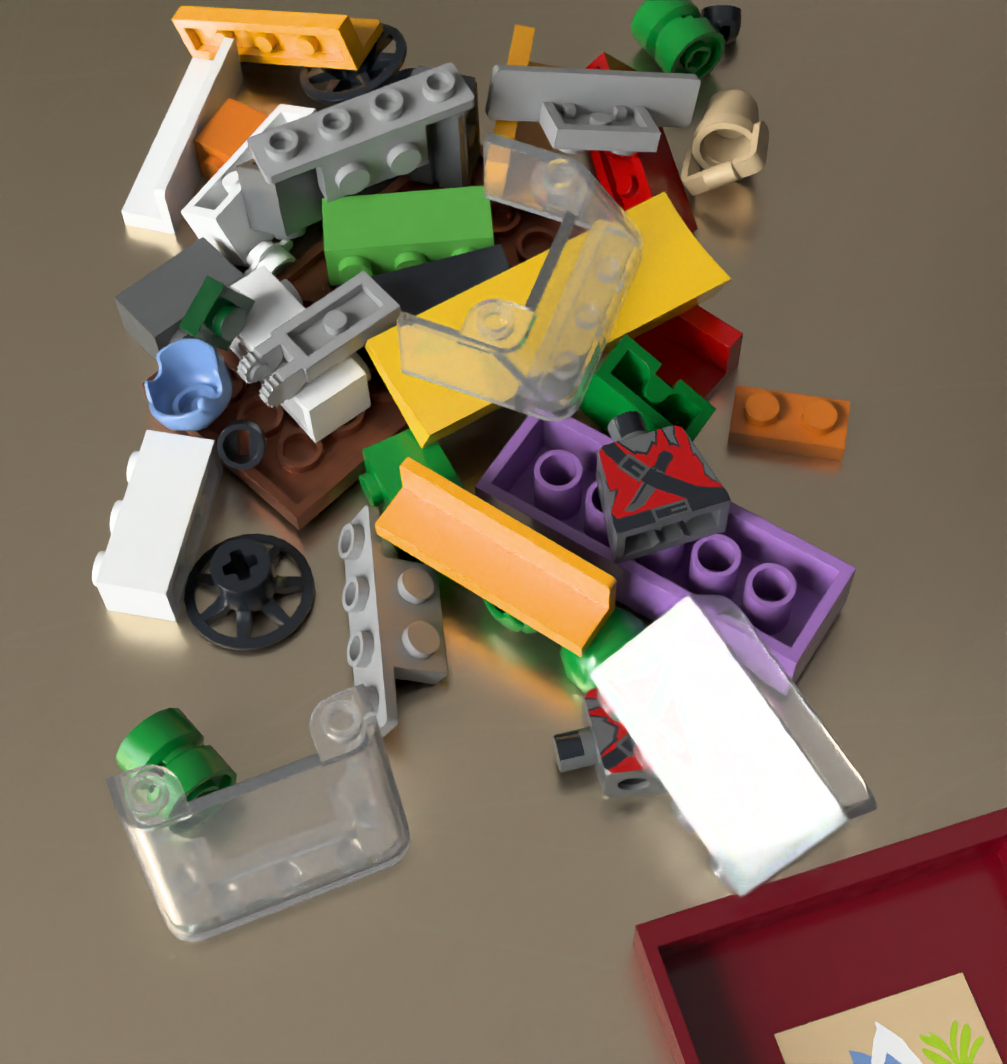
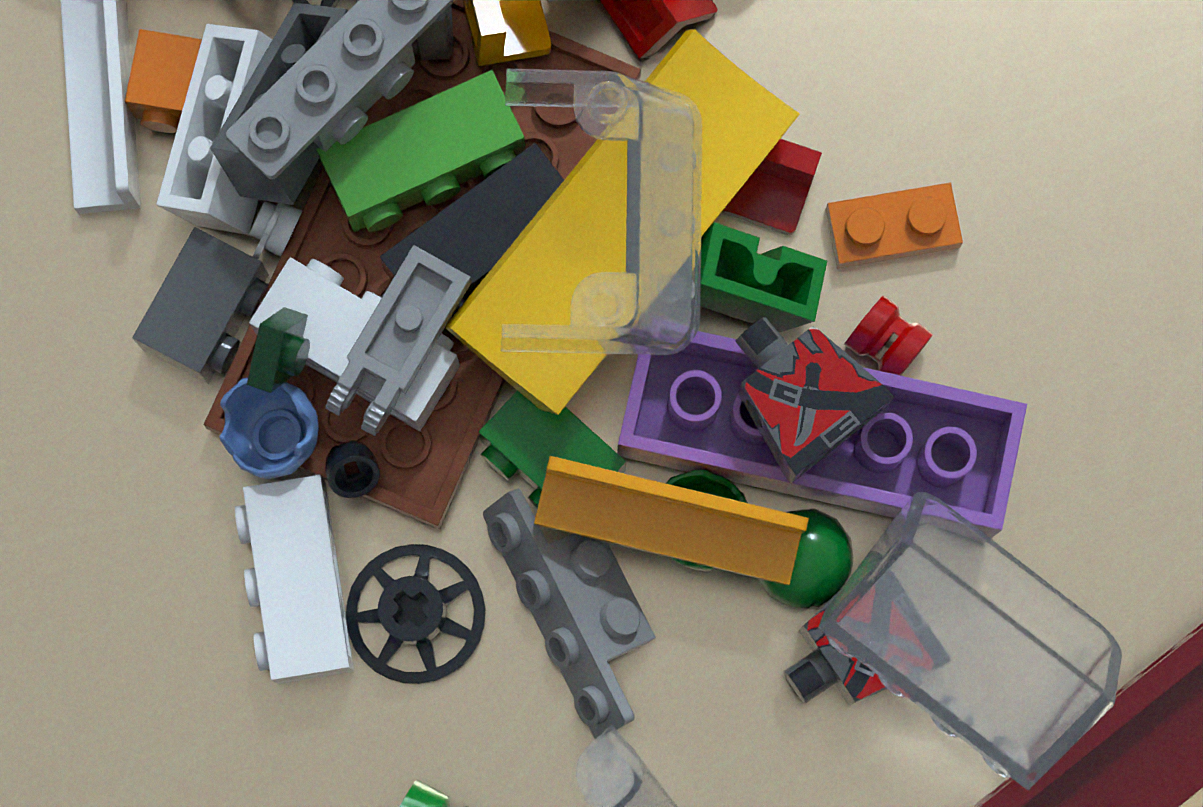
camera: 25 degrees left, 20 degrees up
none -> red wheel [844,295,934,376]

